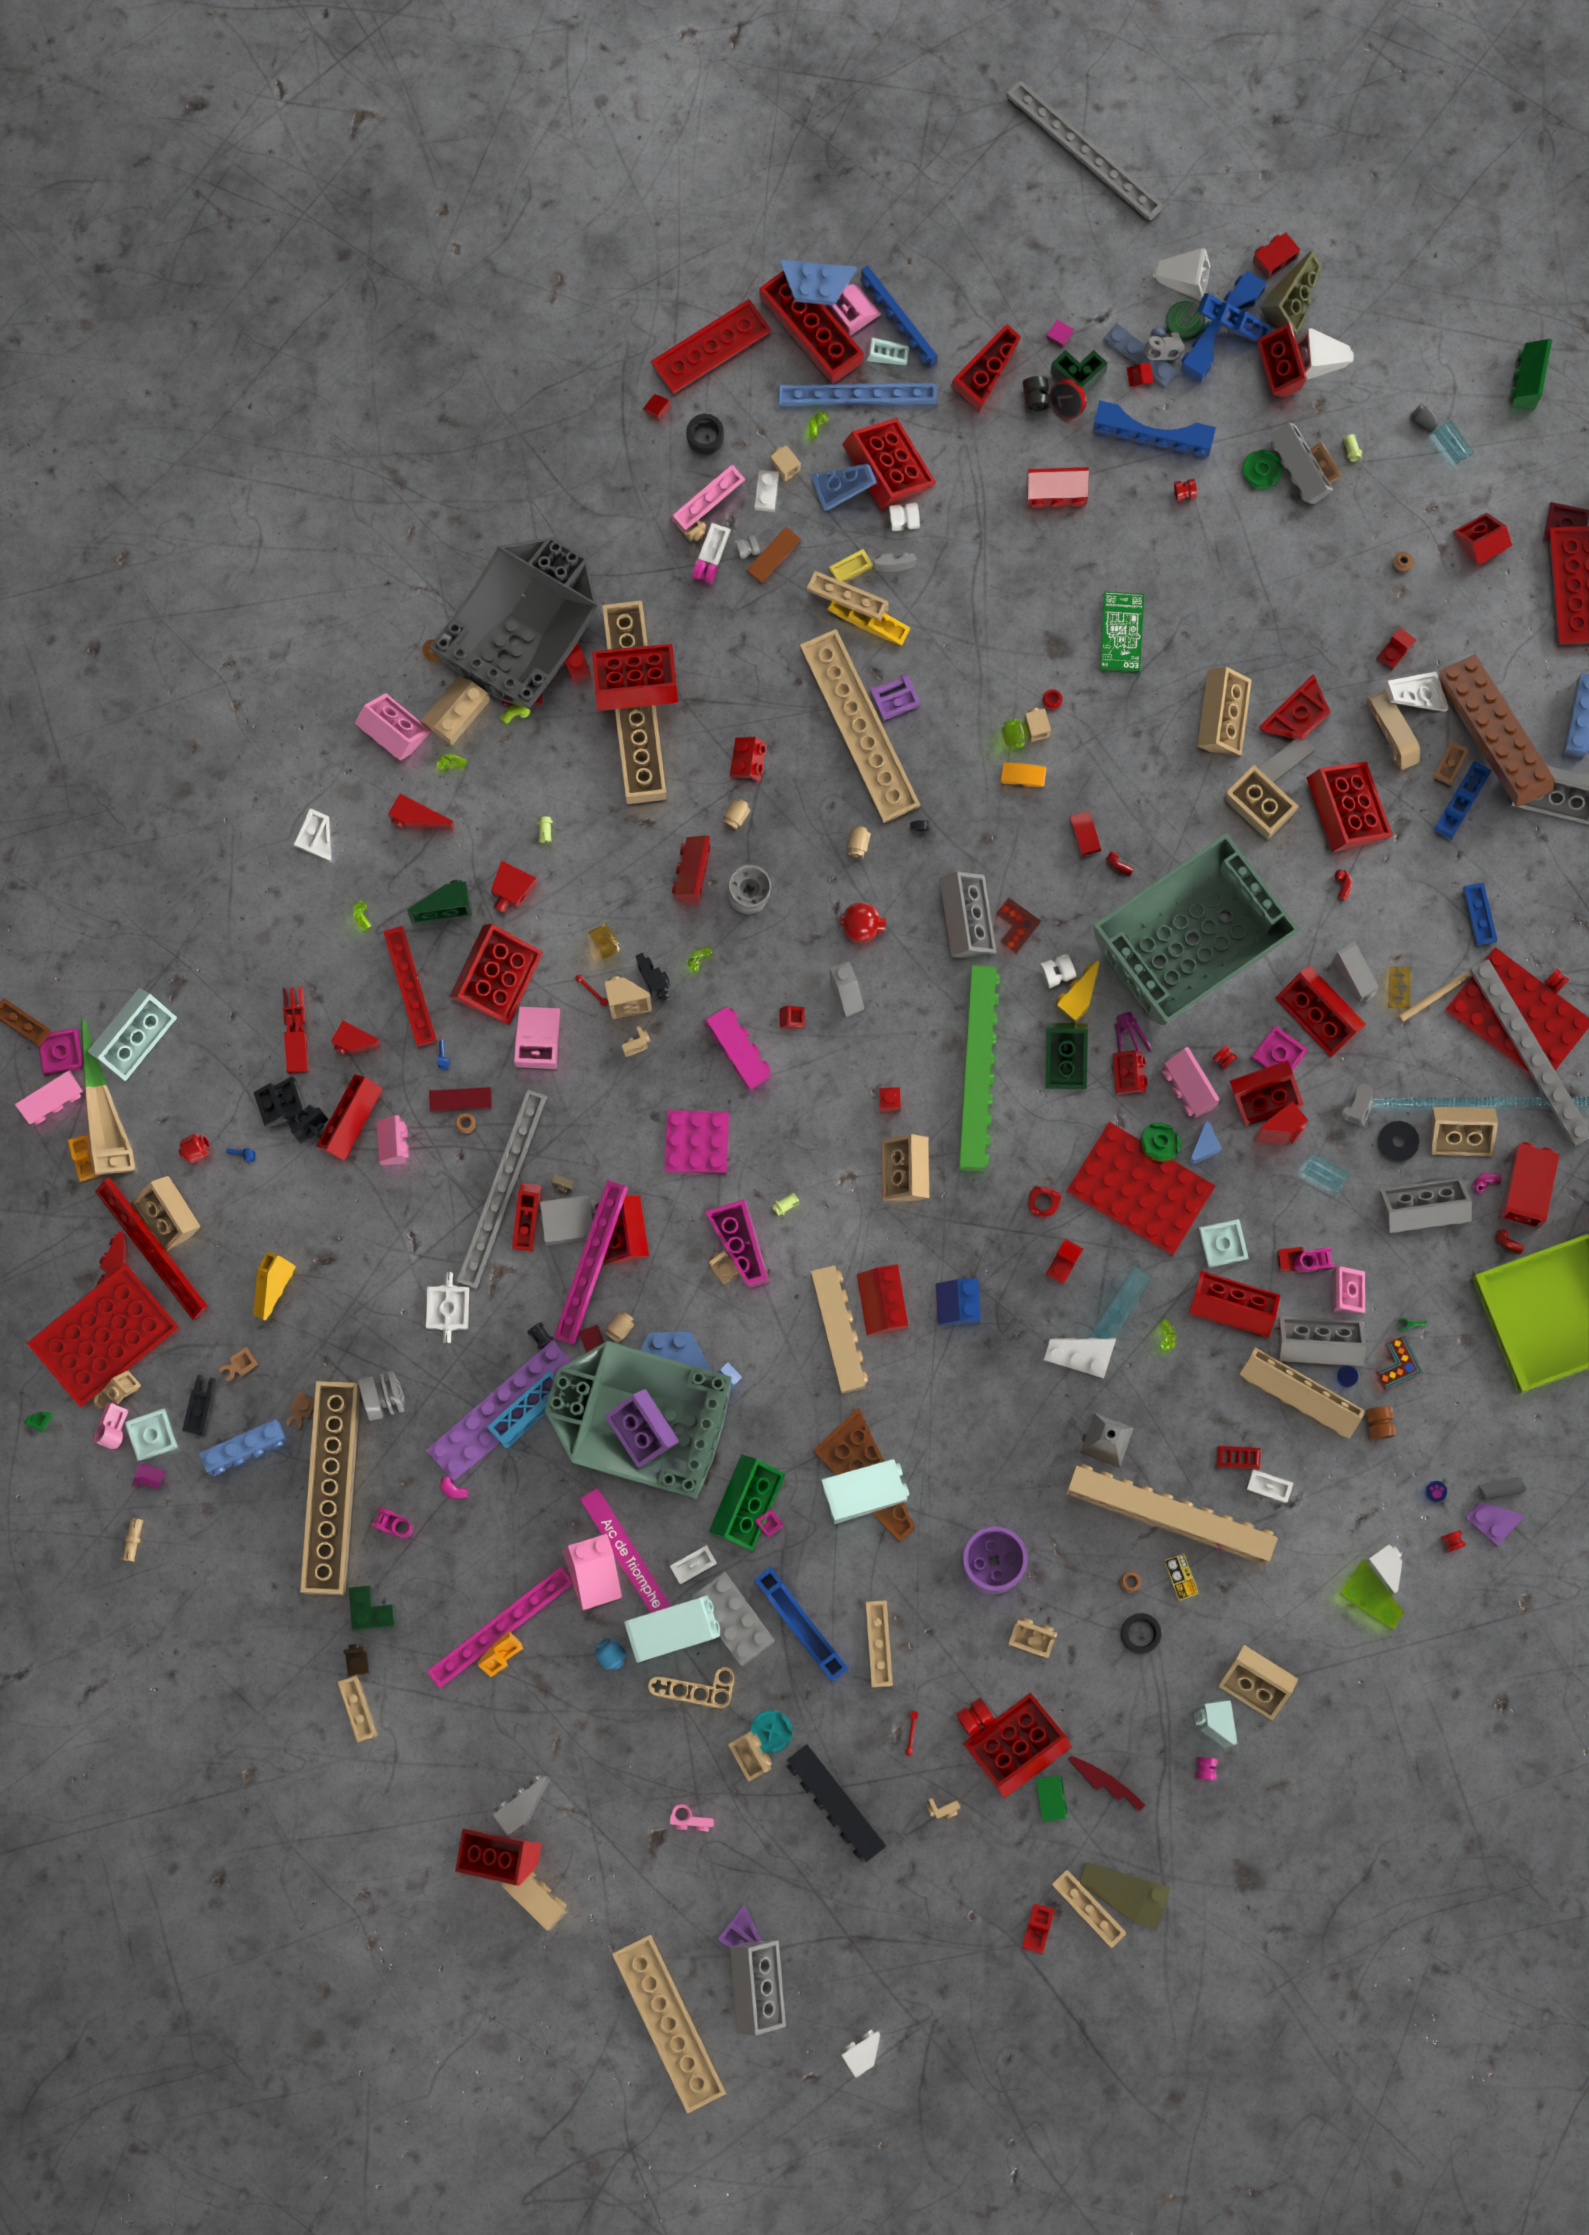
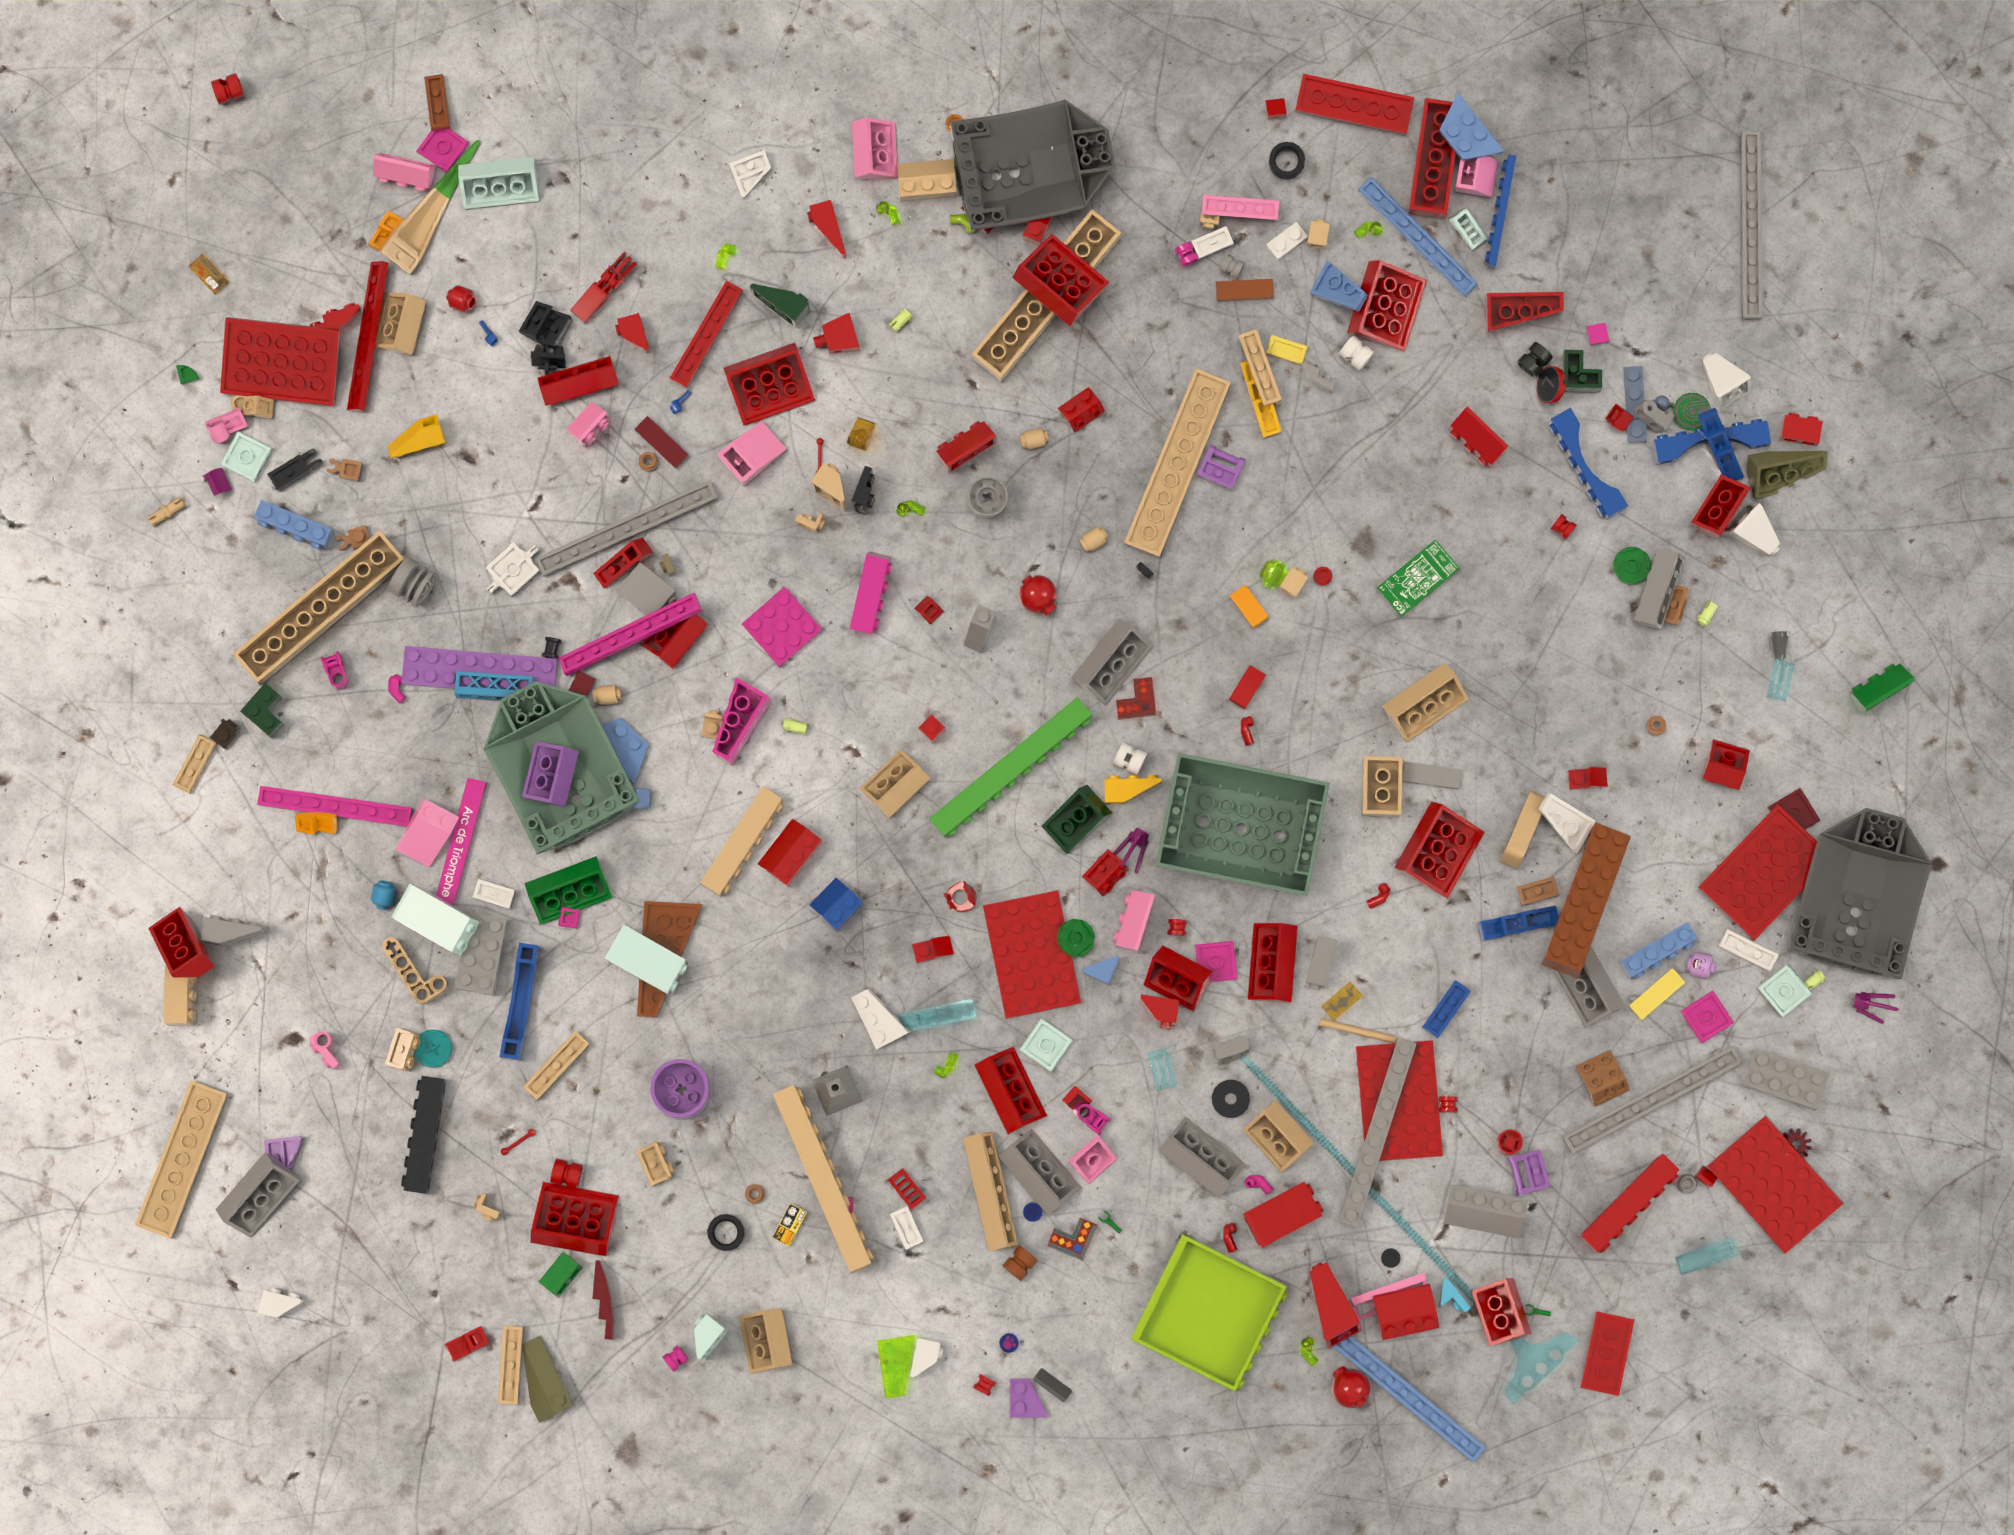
camera: 50 degrees right, 5 degrees up
red wing [1259,674,1330,740] -> none

